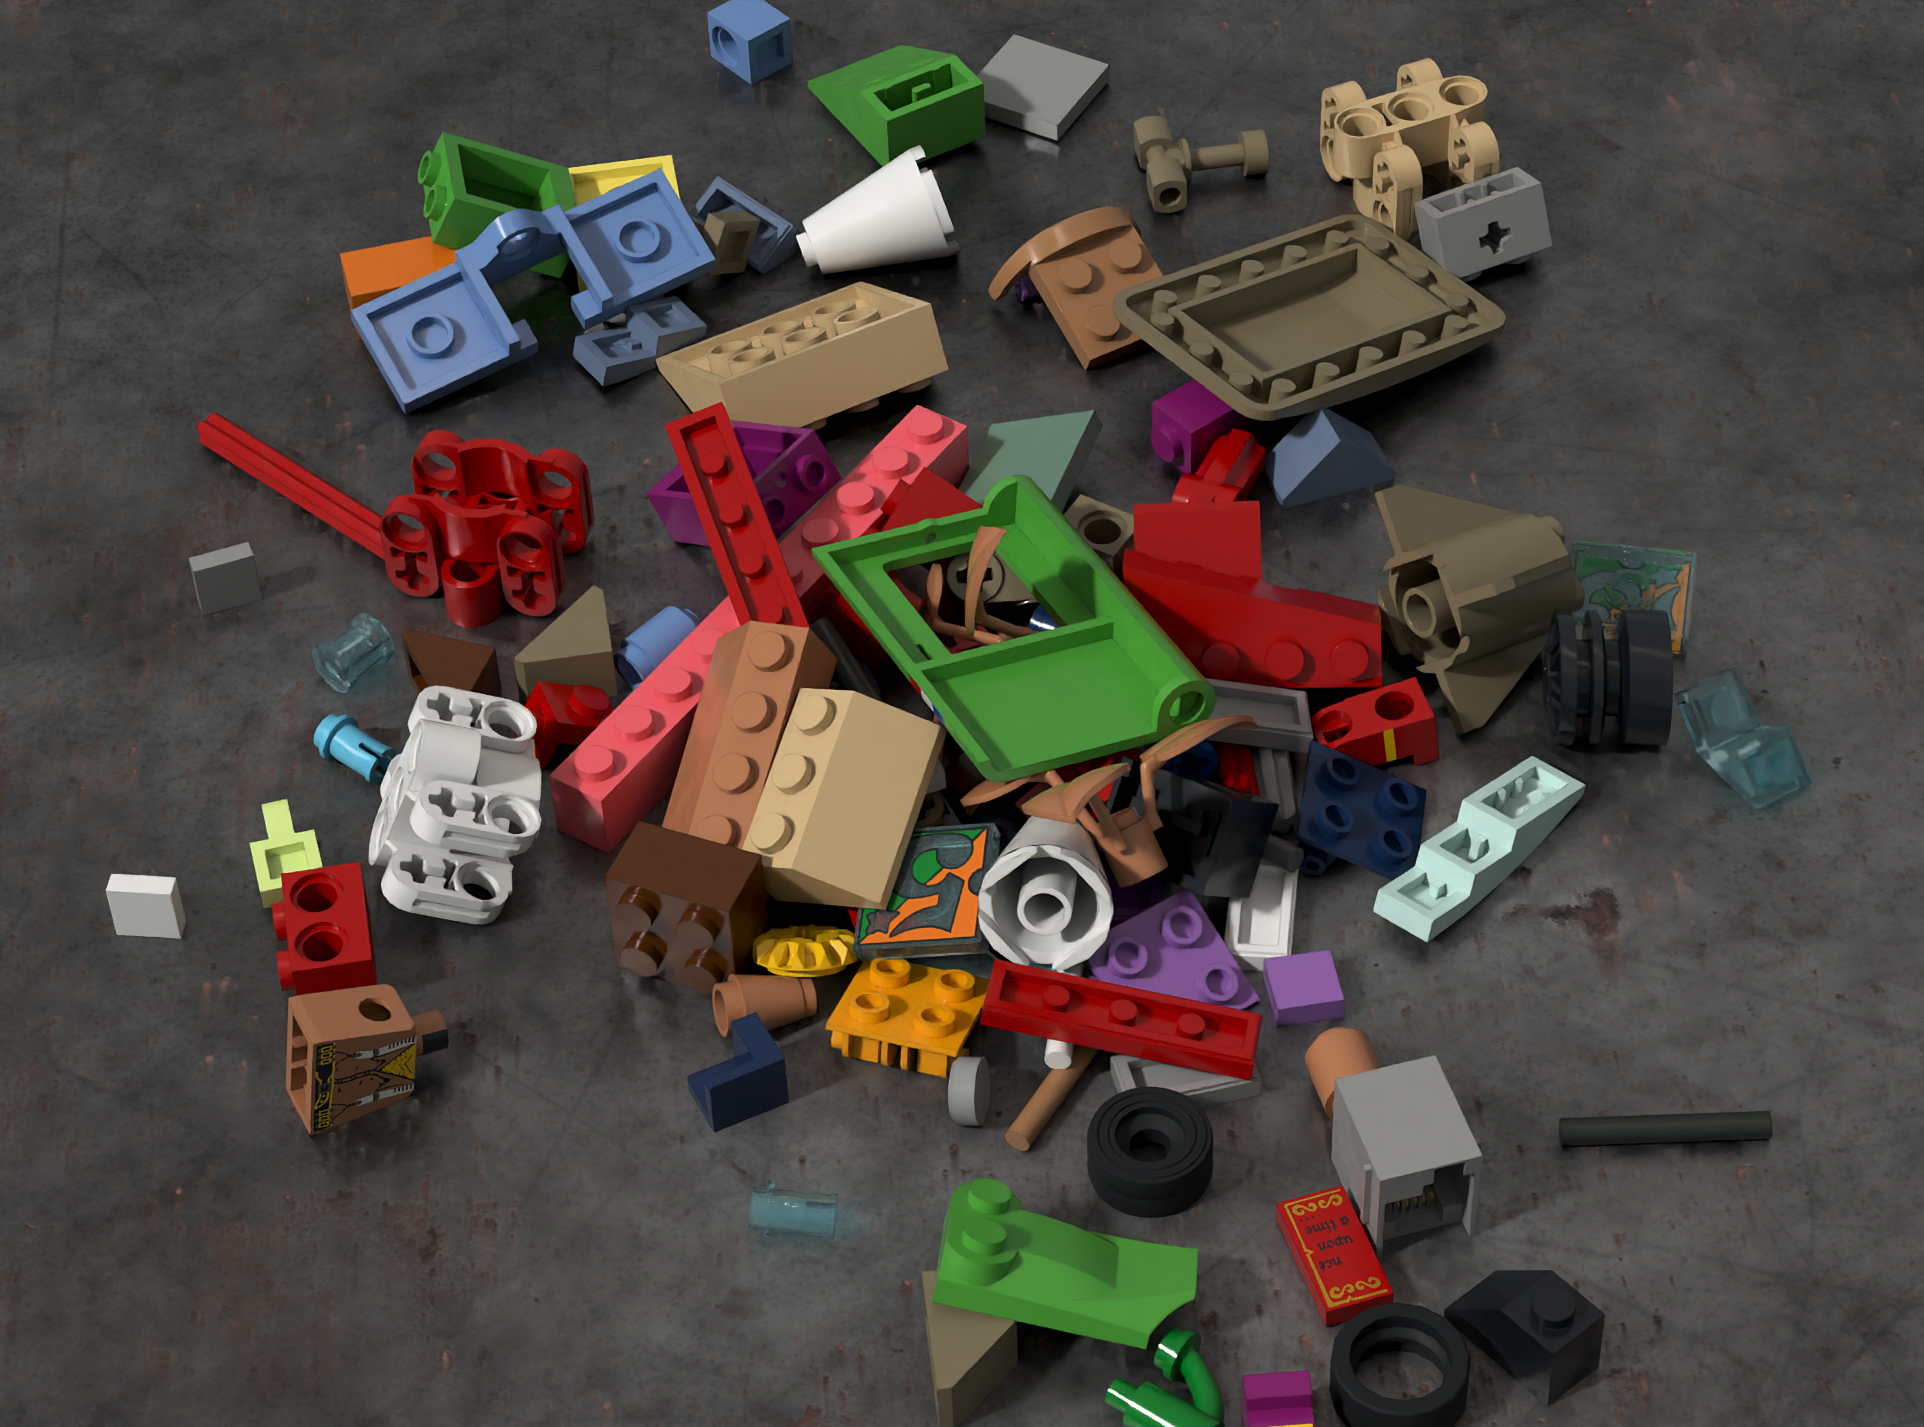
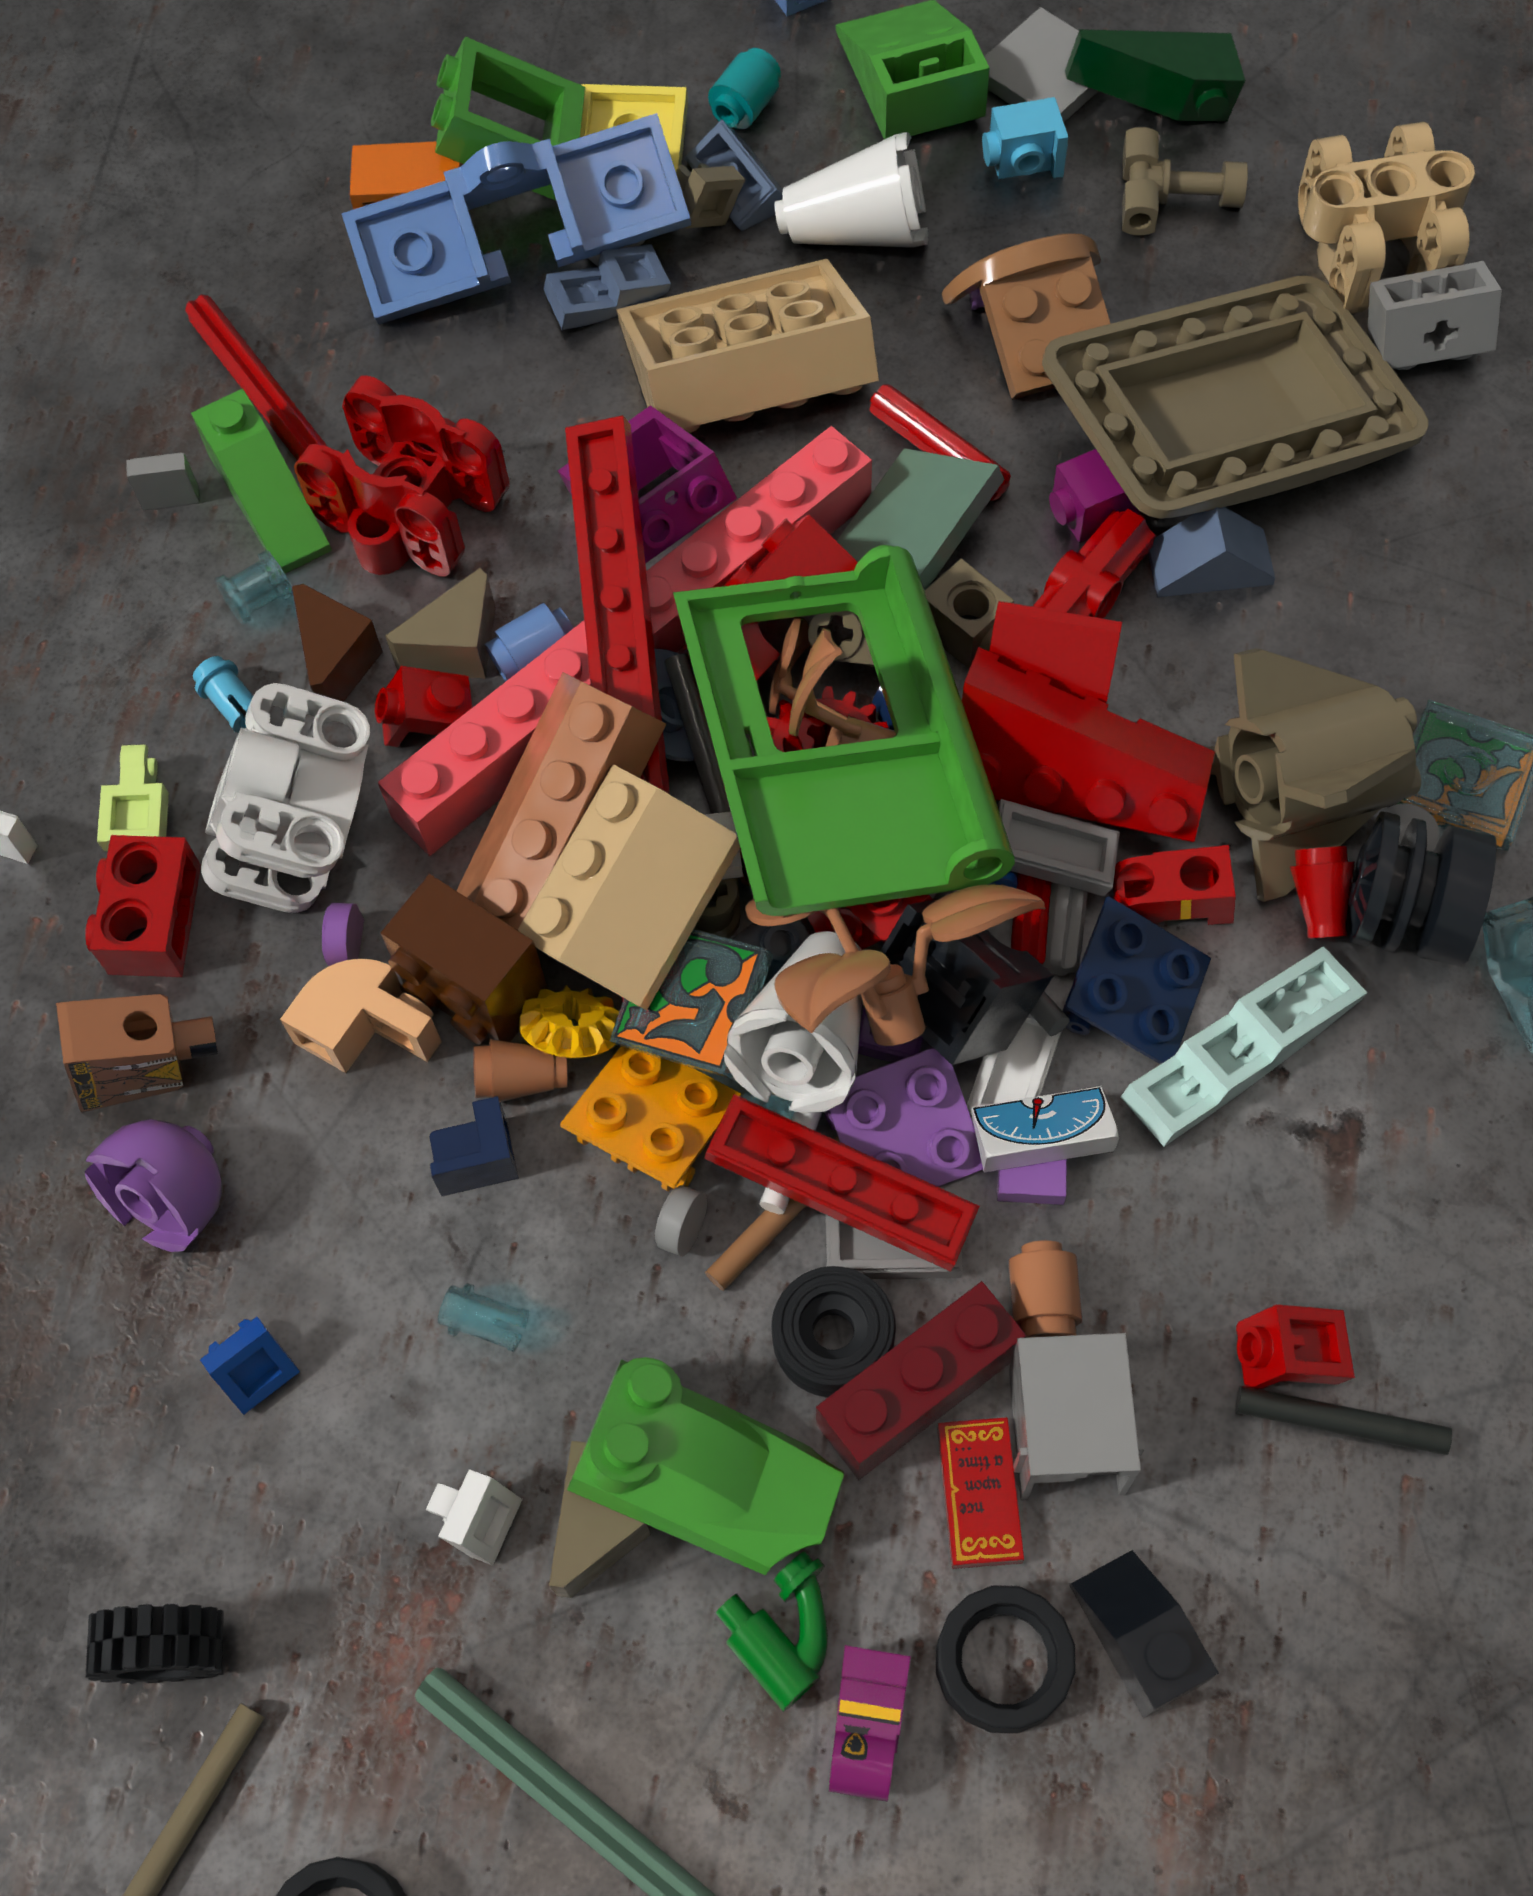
camera: 15 degrees right, 20 degrees up
none -> medium lavender cylinder [84,1119,222,1252]
none -> bright green slope [191,388,332,576]
none -> blue tile [200,1317,300,1415]
none -> light nougat brick [280,959,442,1073]
none -> medium lavender tile [322,903,364,967]
none -> white tile [426,1470,522,1565]
none -> teal brick [708,48,781,129]
none -> dark red brick [816,1281,1026,1480]
none -> red axle [870,384,1011,501]
none -> slope [971,1086,1119,1173]
none -> medium azure brick [982,97,1068,179]
none -> dark green slope [1065,29,1246,121]
none -> red bracket [1236,1304,1355,1389]
none -> red cone [1289,846,1355,938]

